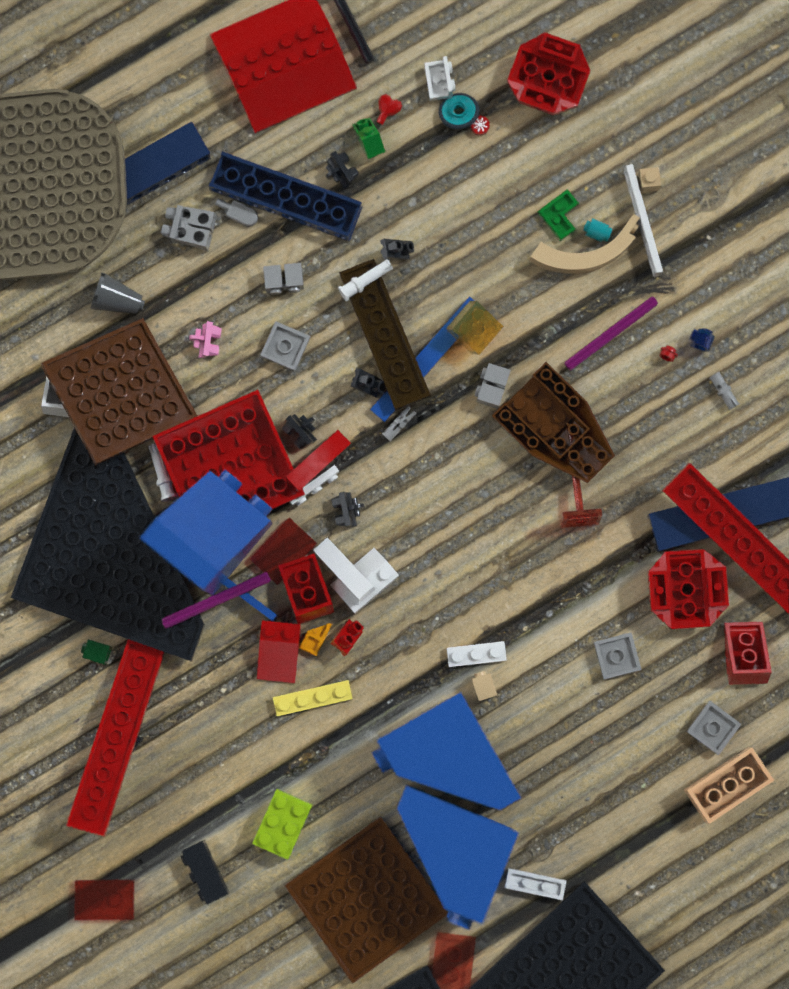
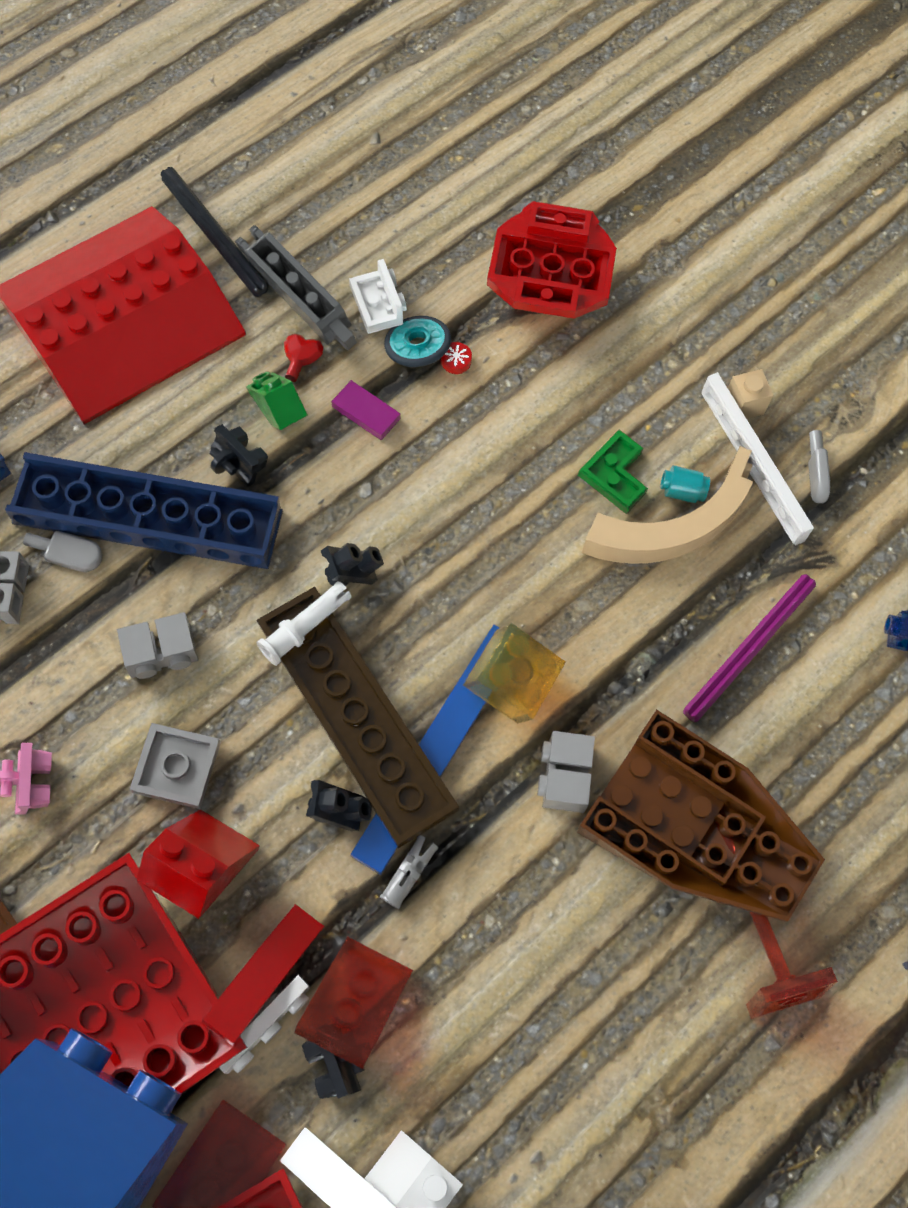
camera: 15 degrees left, 15 degrees down
black hips [282,414,318,449] -> none
red plate [659,345,678,362] -> none
none -> red slope [136,809,260,919]
none -> dark grey hinge [235,225,357,351]
none -> clear red tile [294,936,413,1069]
none -> magenta tile [331,380,401,441]
none -> light grey piece [808,430,830,503]

